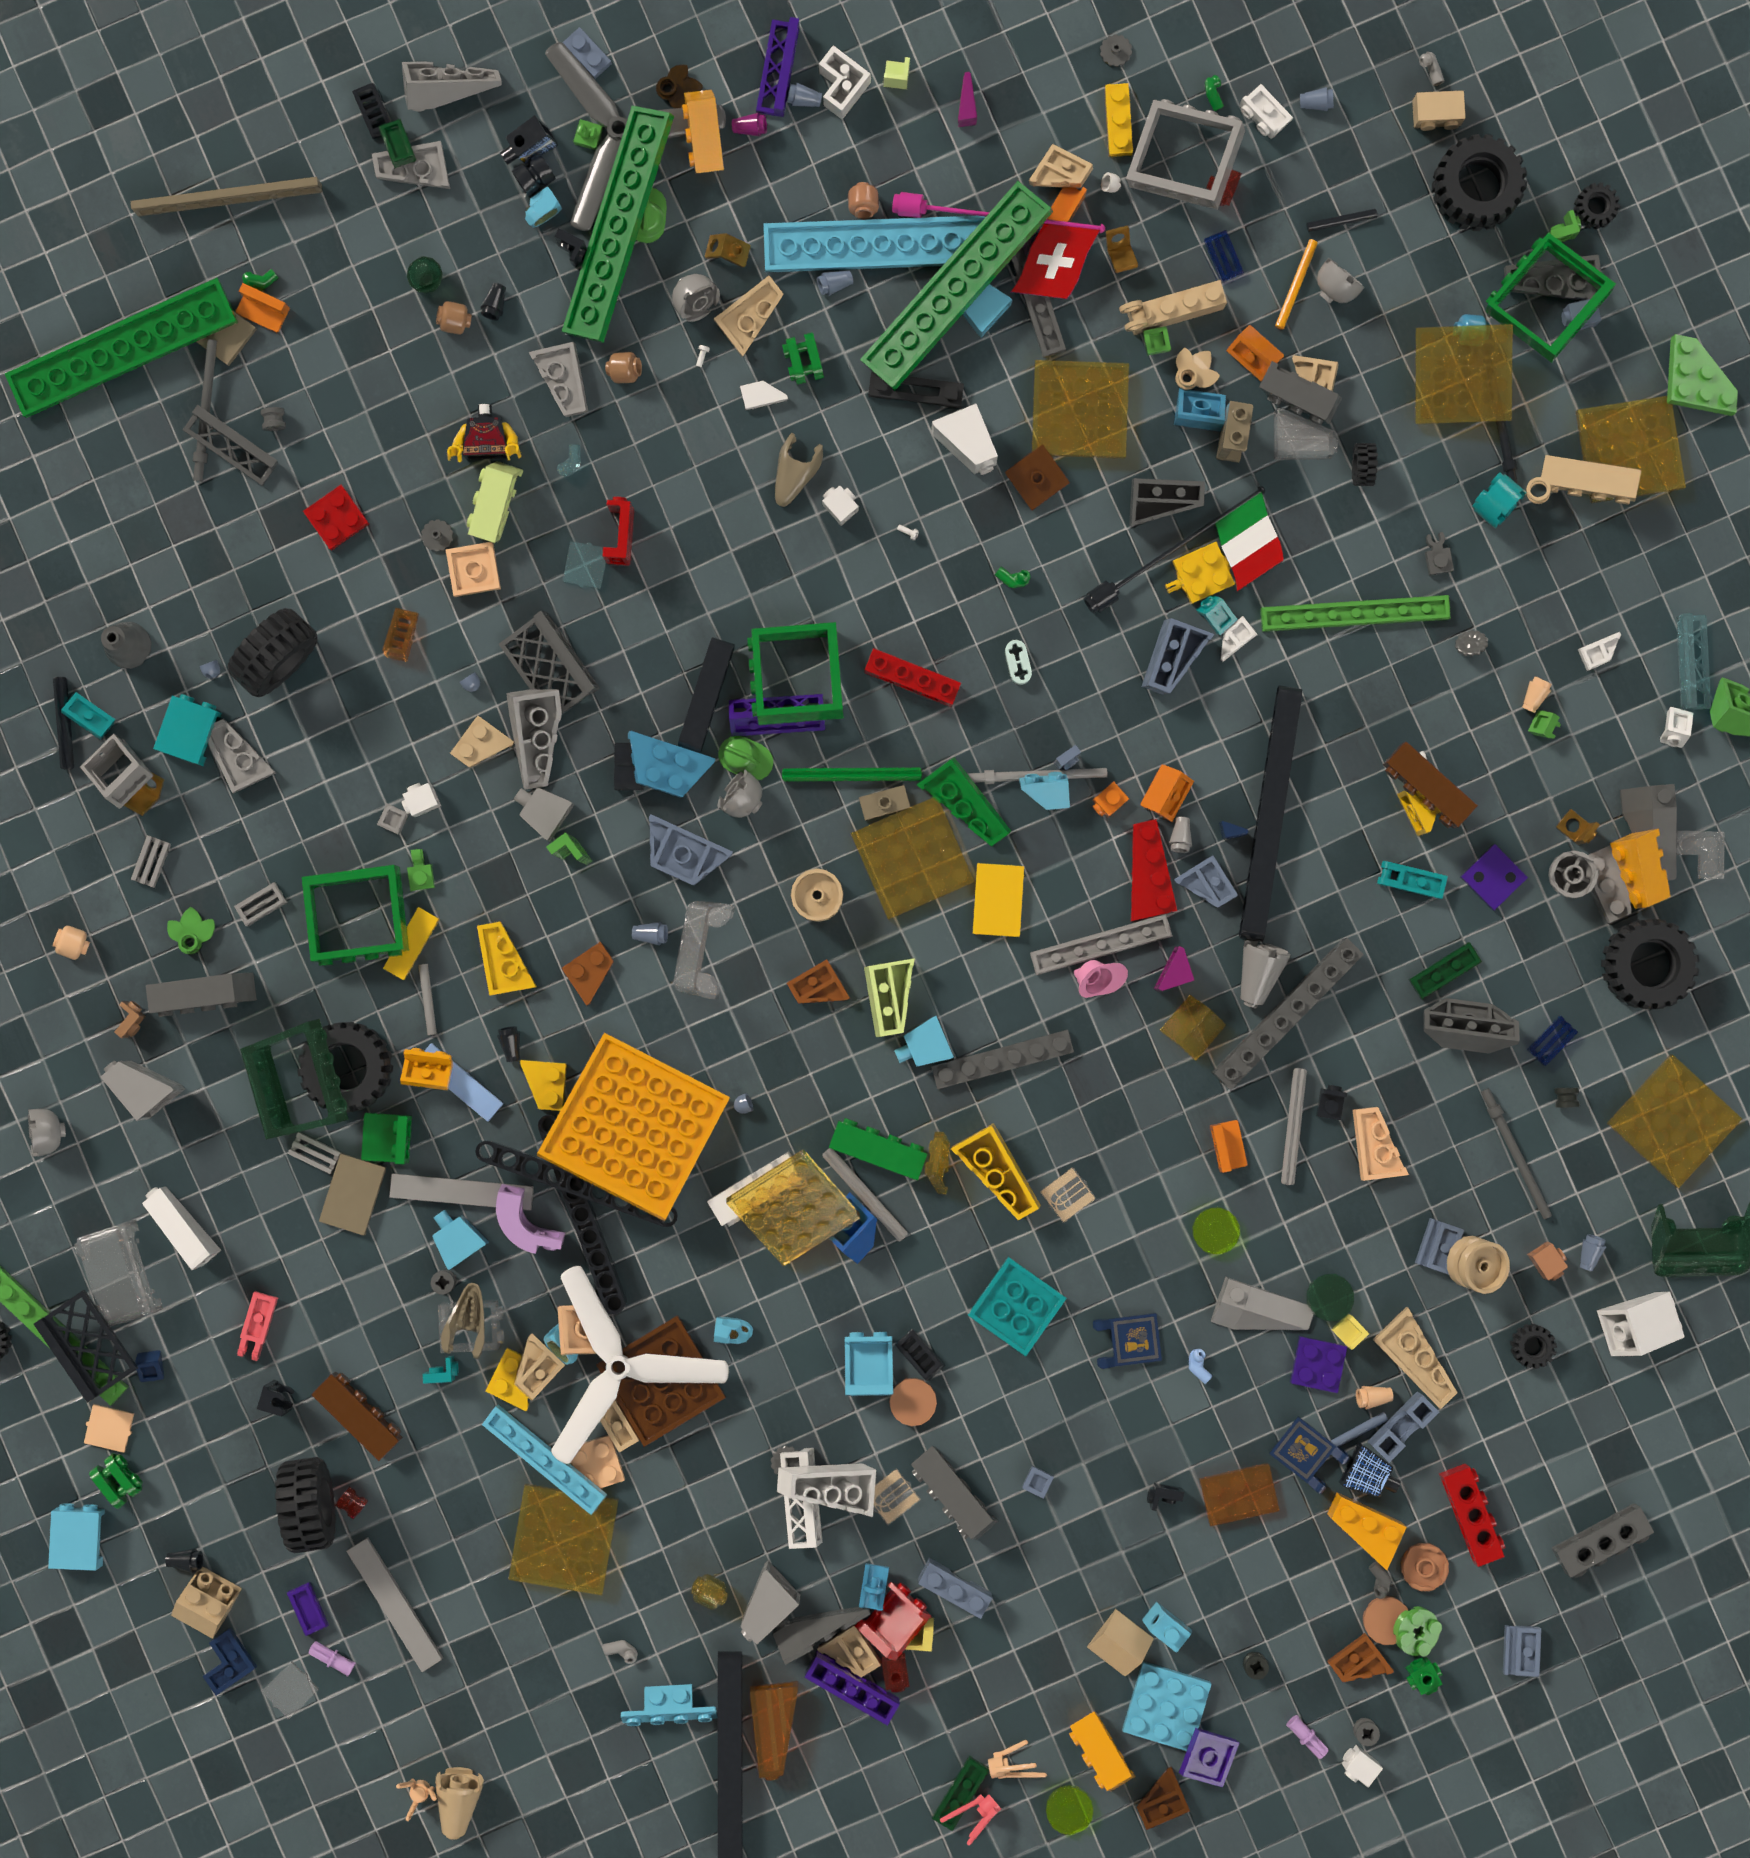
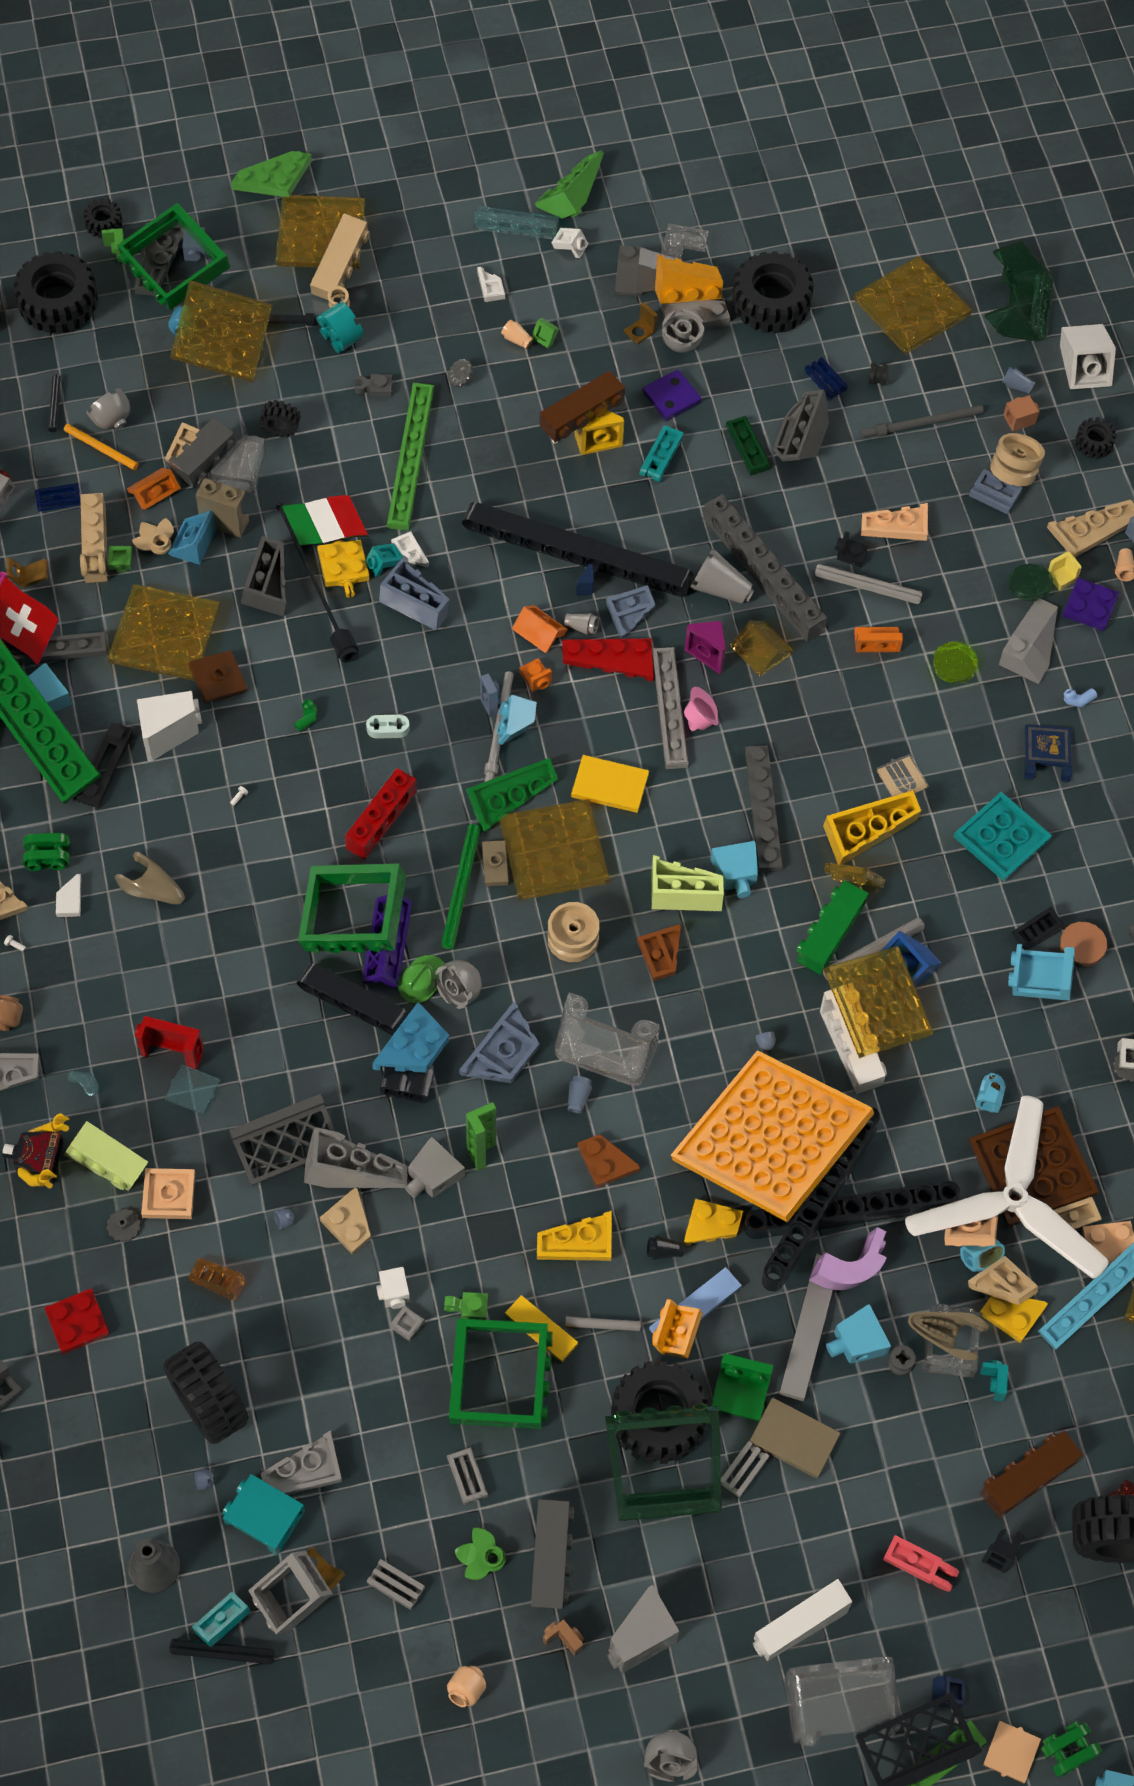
camera: 85 degrees left, 25 degrees down
white brick [822,486,859,526] -> none

